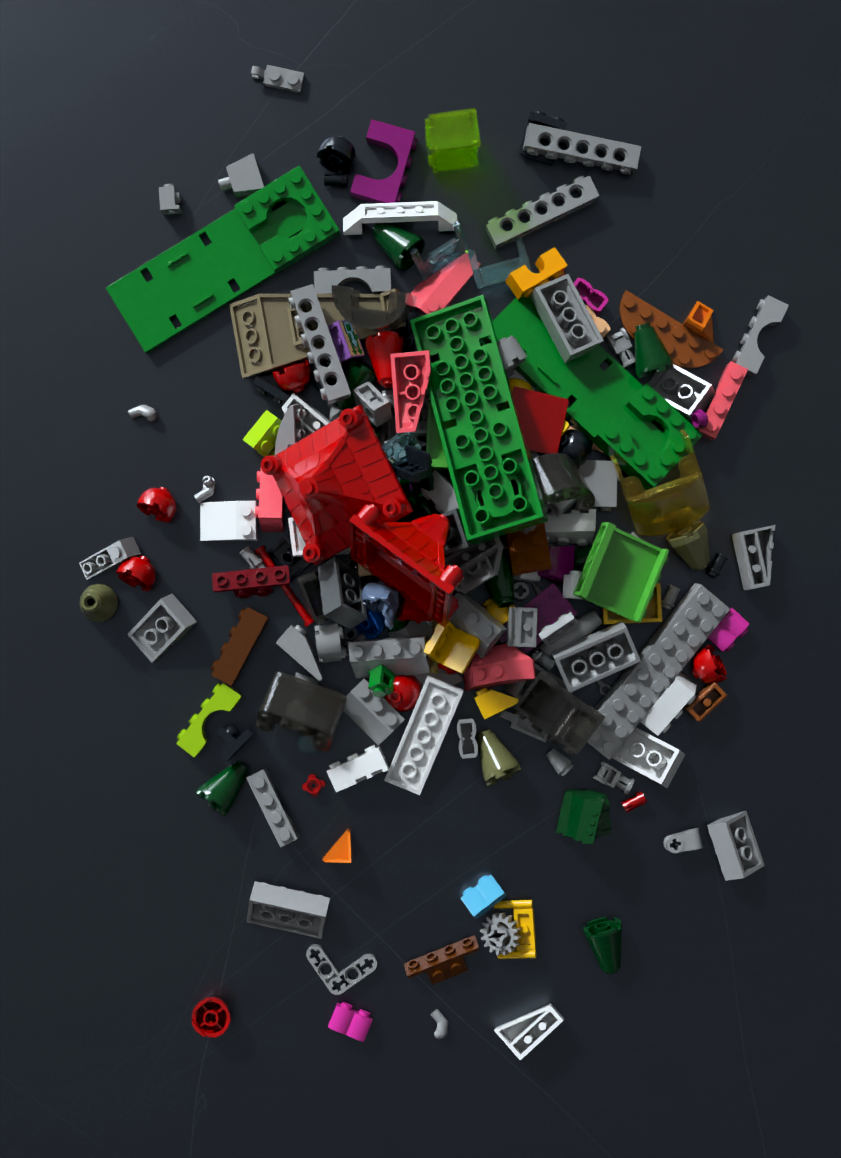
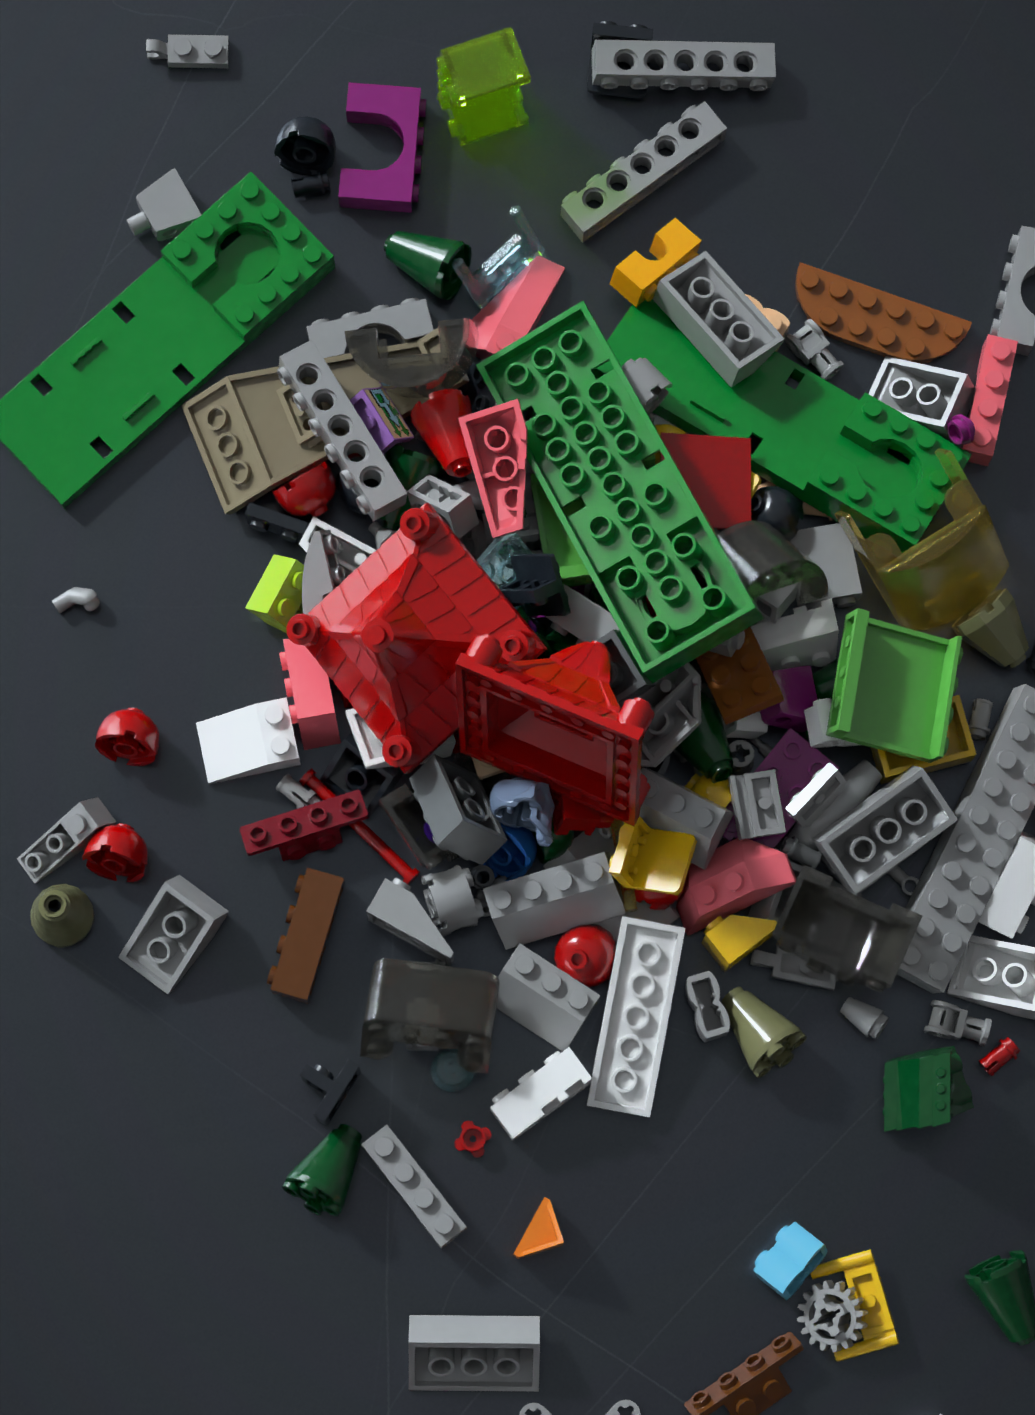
camera: 25 degrees left, 10 degrees down
light grey brick [159,184,182,215] -> none
lime arch [176,682,244,758] -> none
light grey arm [194,476,215,503] -> none
white slope [343,201,458,235] -> none
green brick [367,664,395,698] -> none
clear light blue plate [467,237,532,289] -> none
dark pink brick [574,278,609,316] -> none
dark green cone [634,322,674,378] -> none
orange slope [683,301,714,343] -> none

